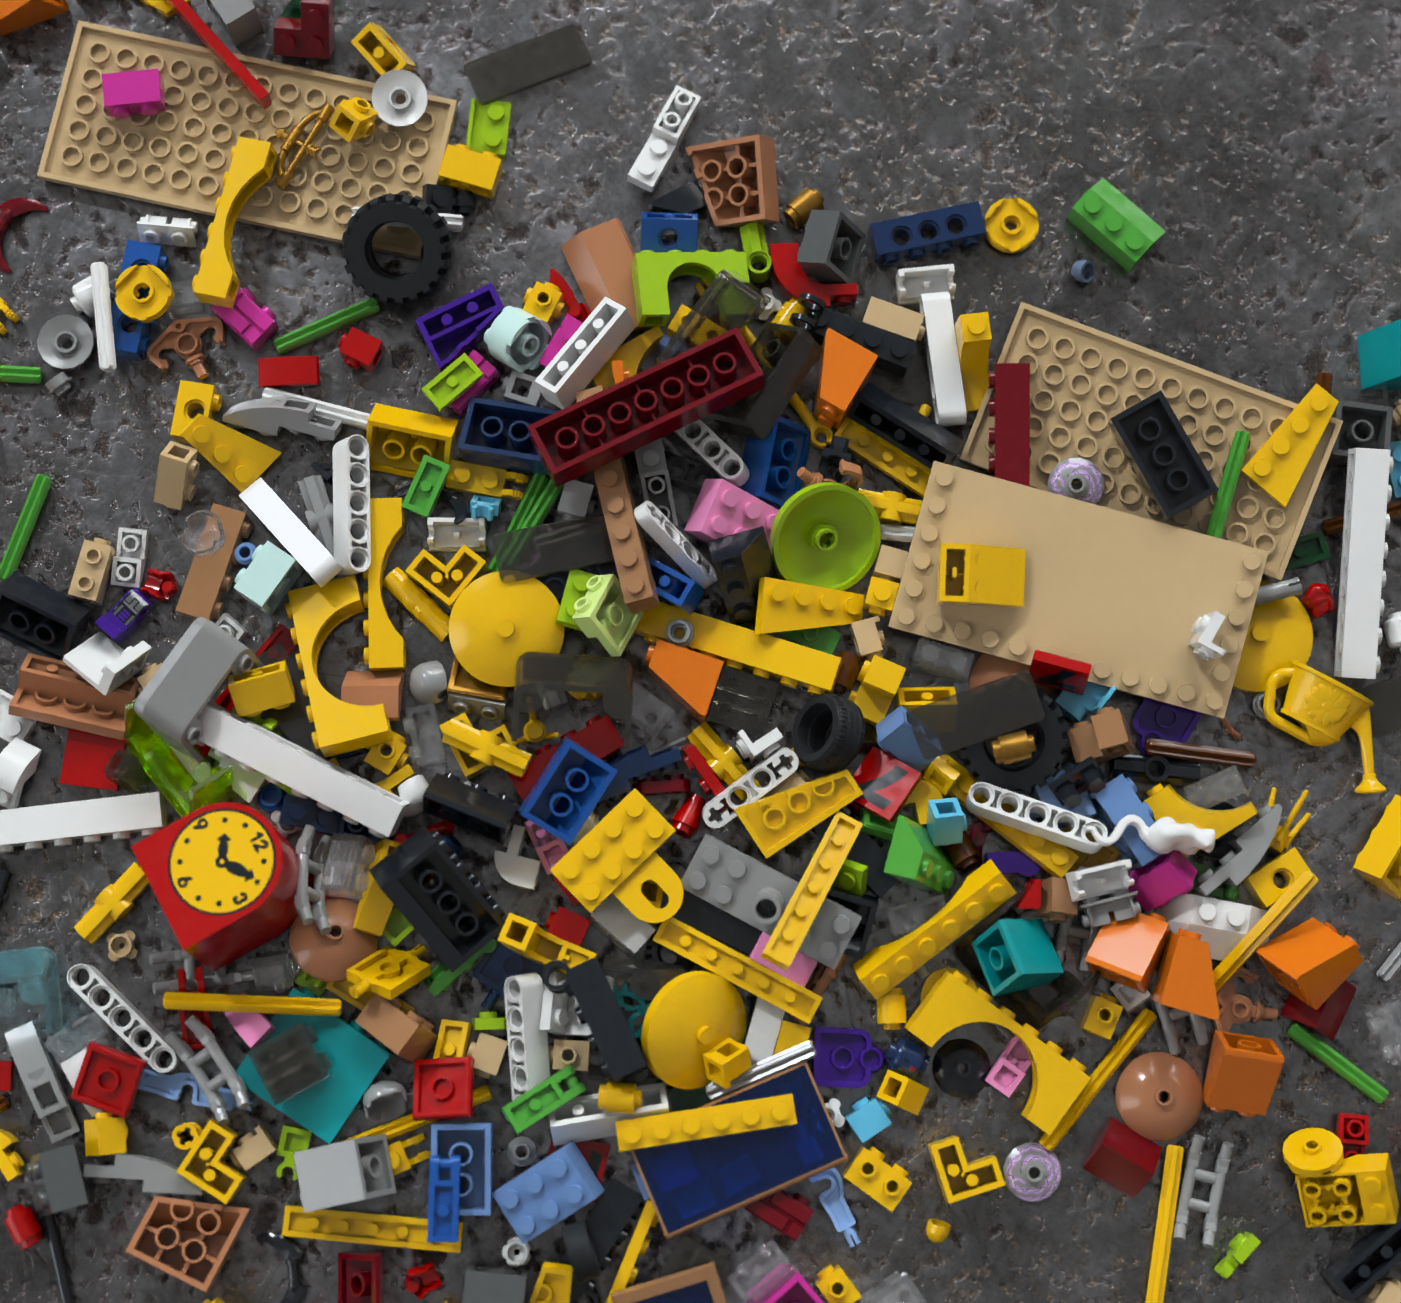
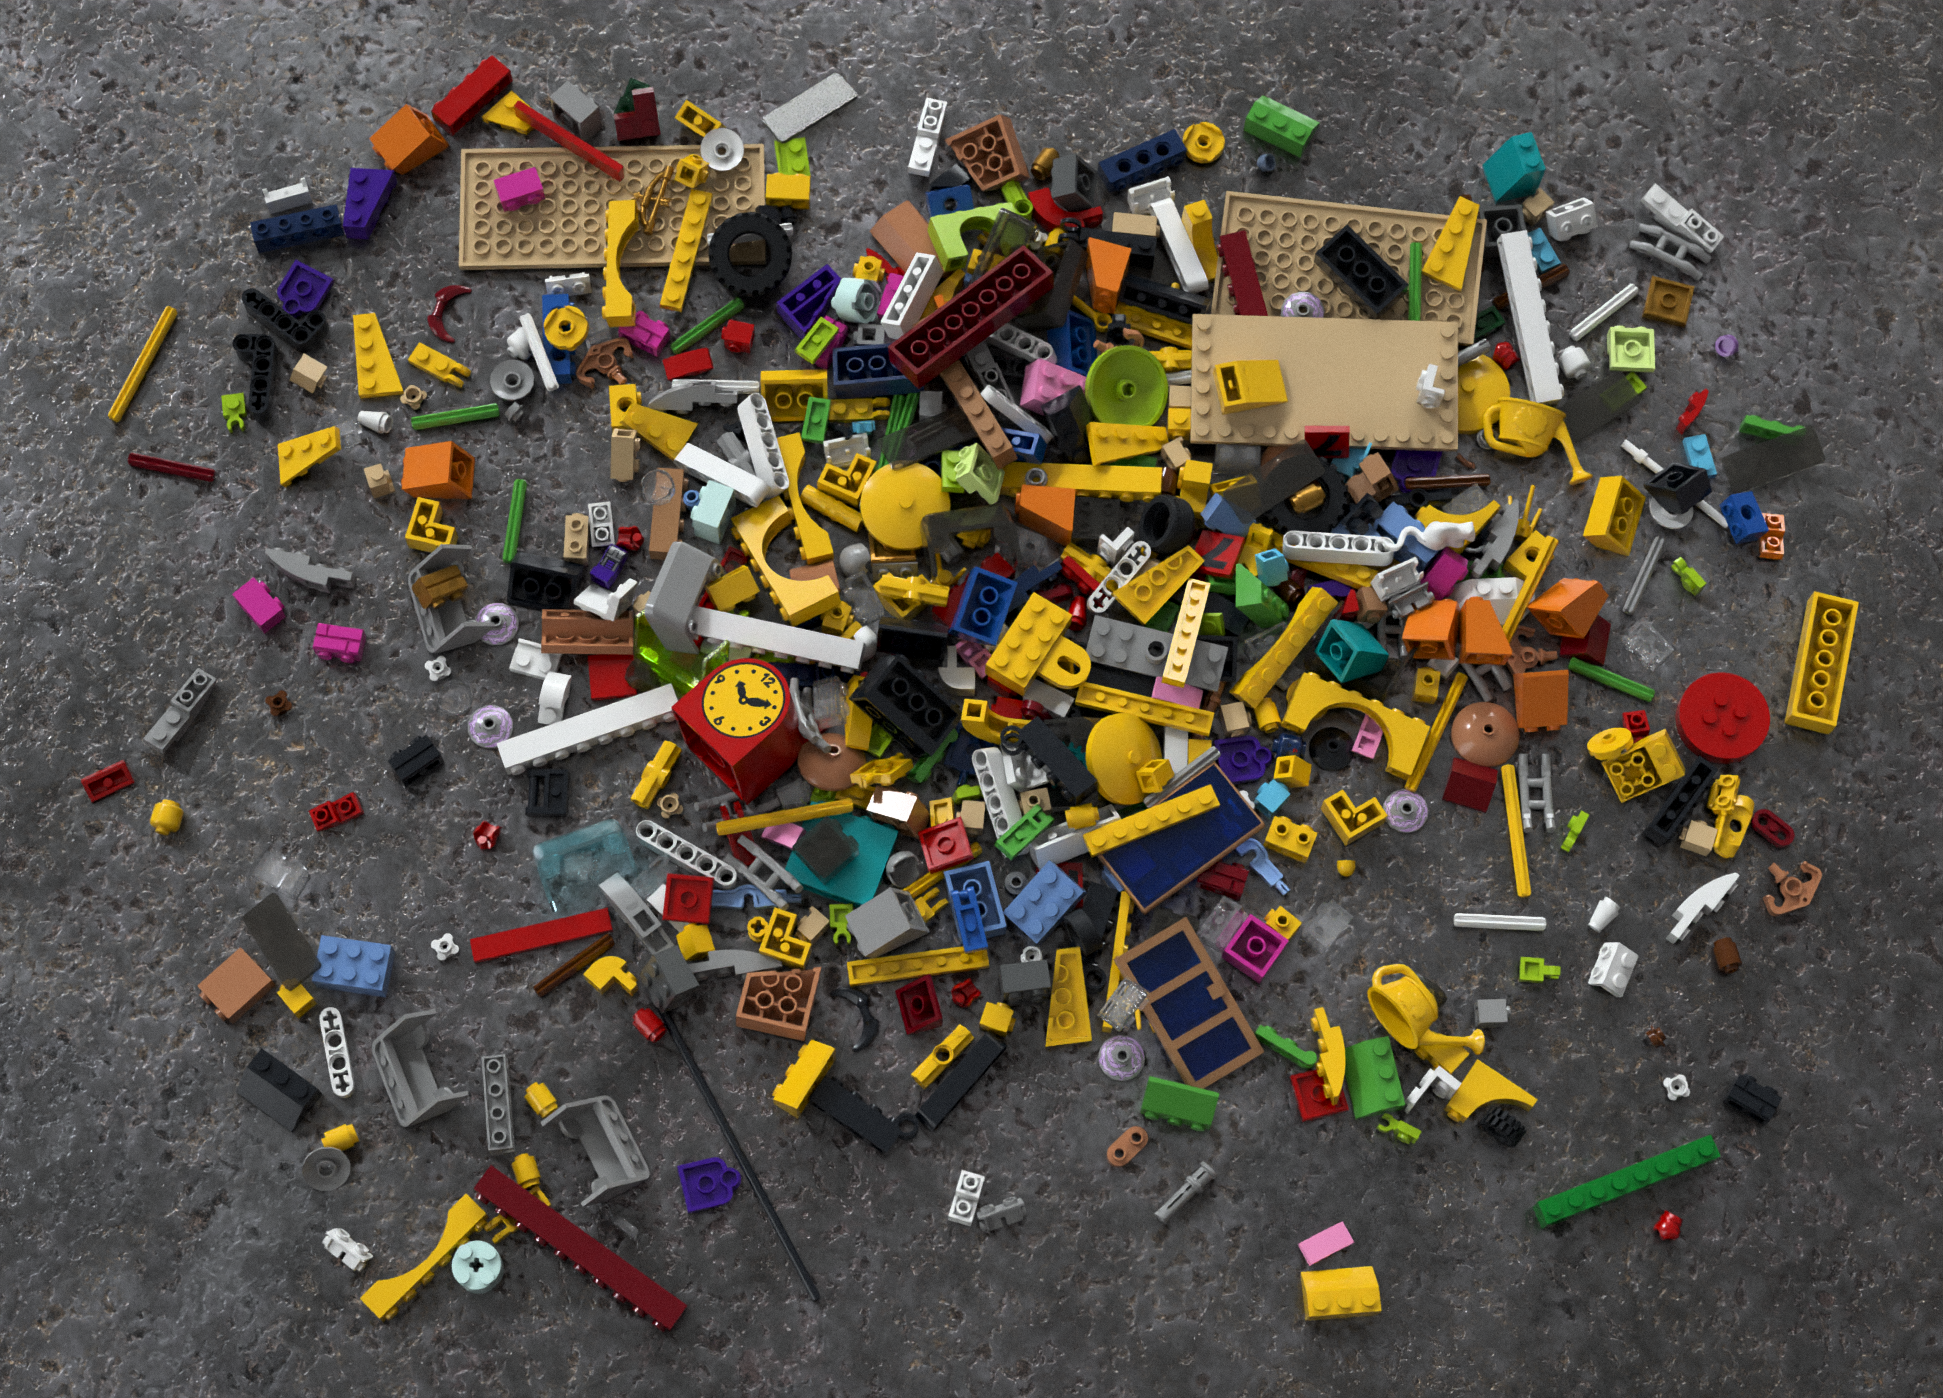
camera: 10 degrees left, 10 degrees down
none -> yellow plate [660,189,713,312]
none -> dark red plate [1020,700,1053,728]
none -> bright green plate [1145,600,1180,633]
none -> tan brick [1219,701,1252,738]

